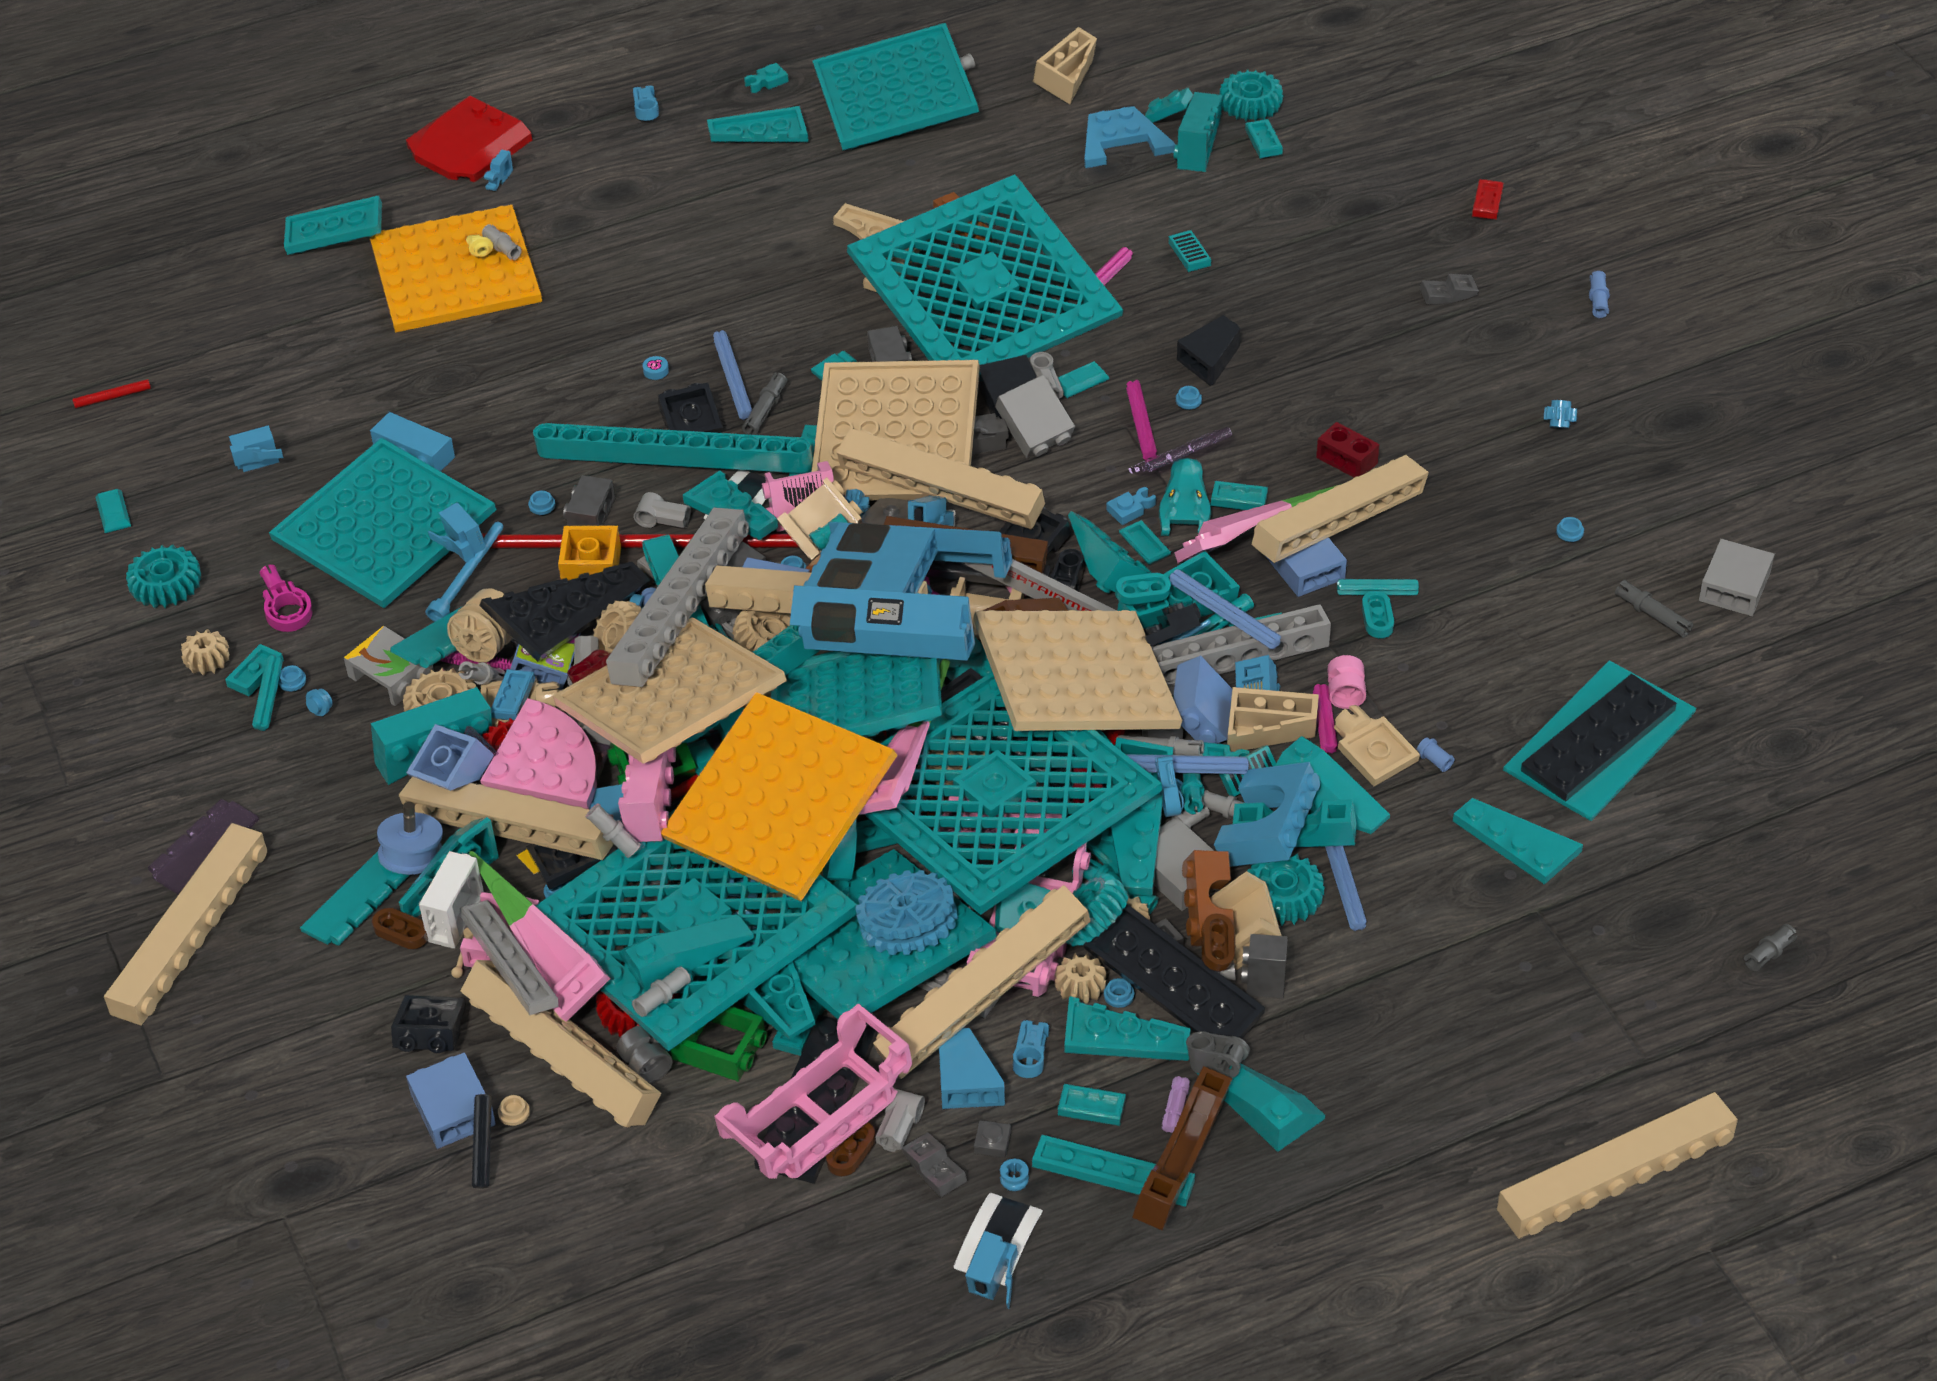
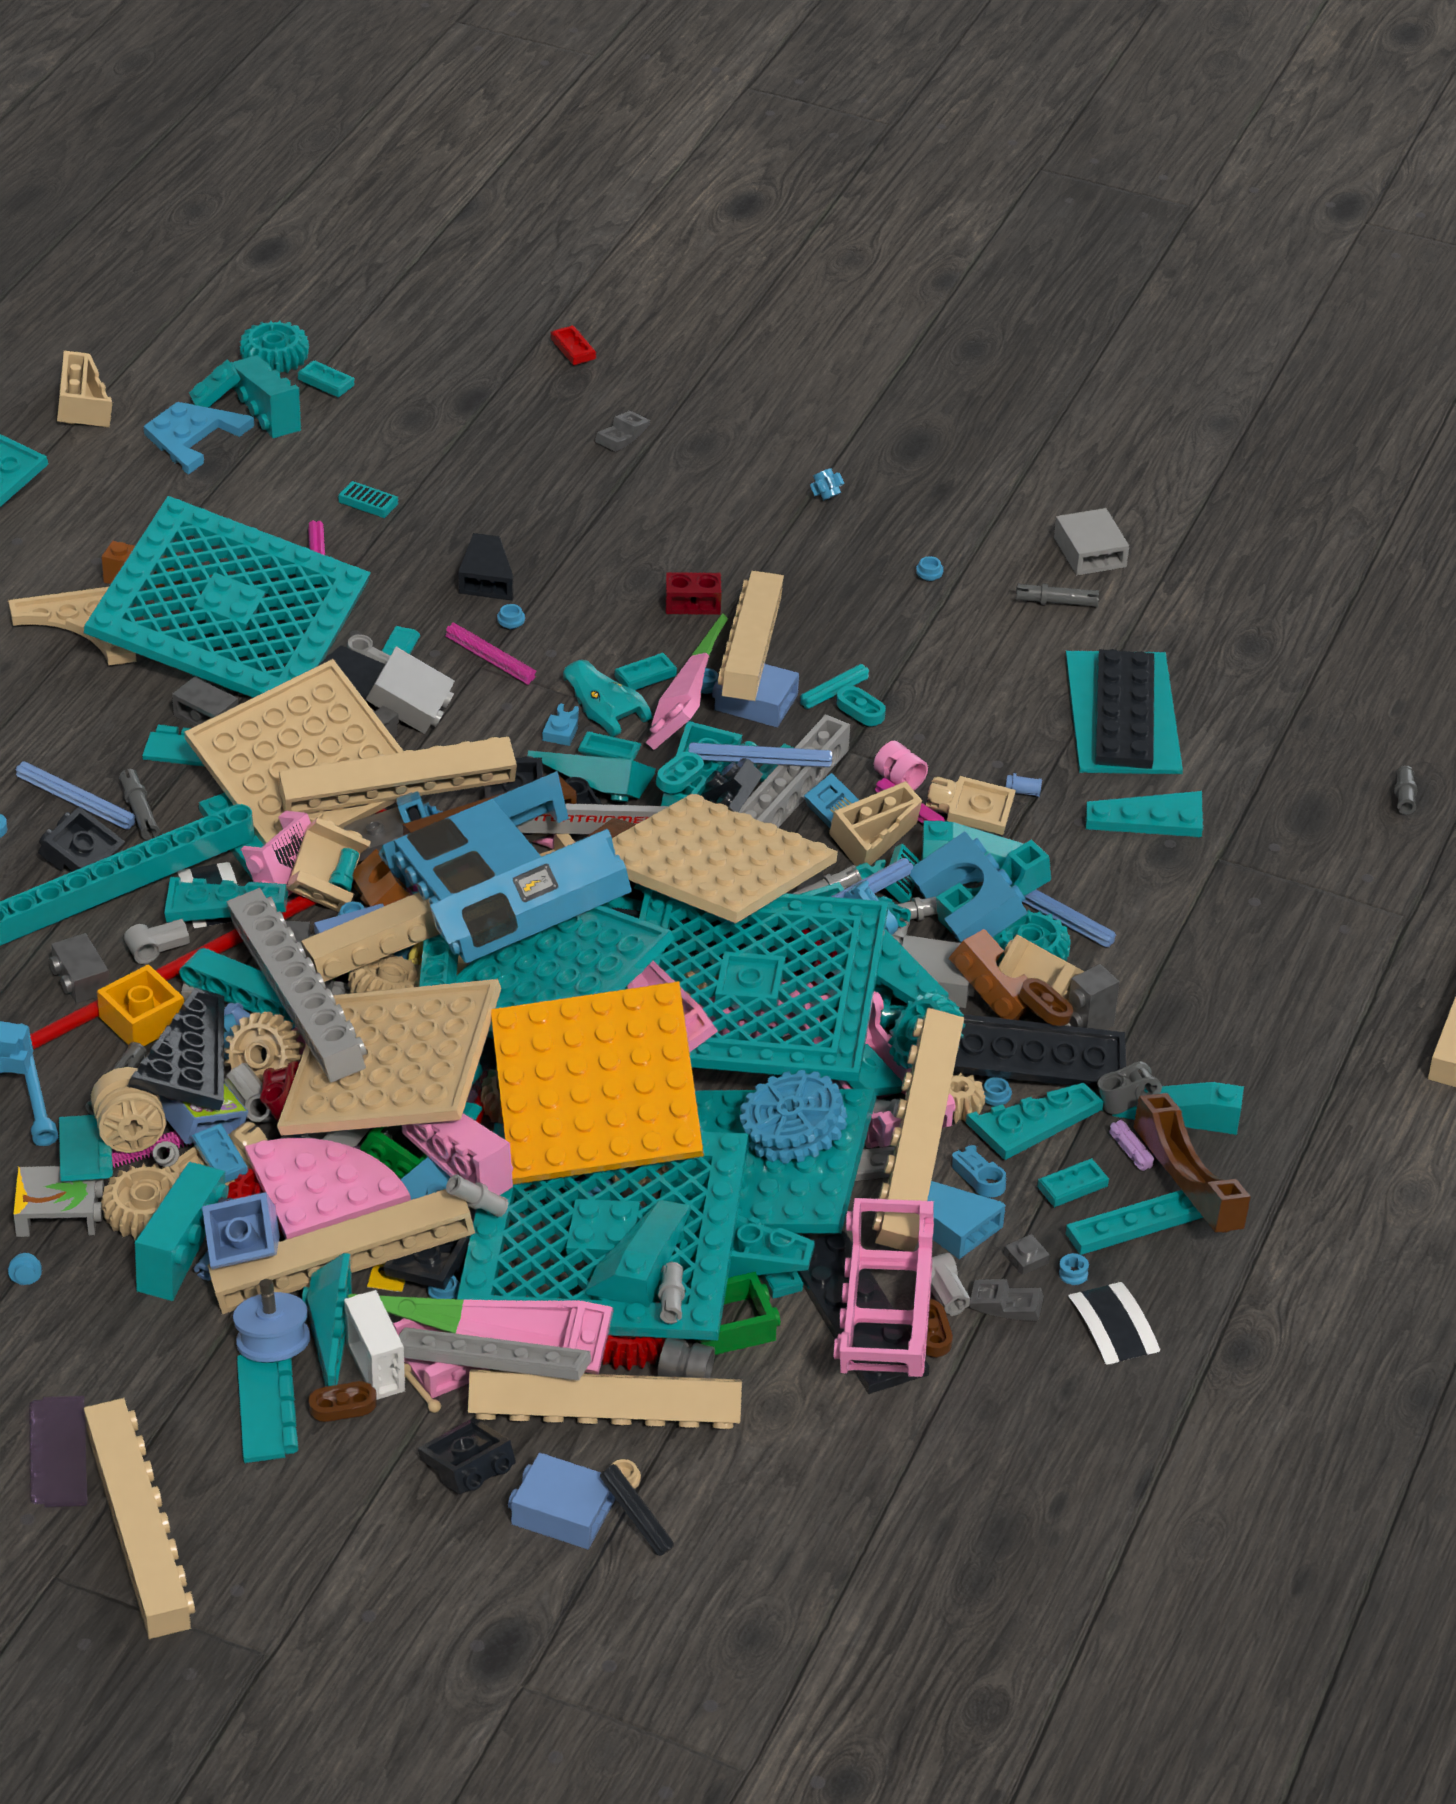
camera: 45 degrees left, 5 degrees down
dark azure plate [528,491,555,515] -> none
dark azure piece [965,1231,1018,1309] -> none
clear purple windscreen [1129,427,1232,473] -> none
medium blue brick [1173,655,1233,744] -> none
medium blue pin [1589,271,1609,318] -> none

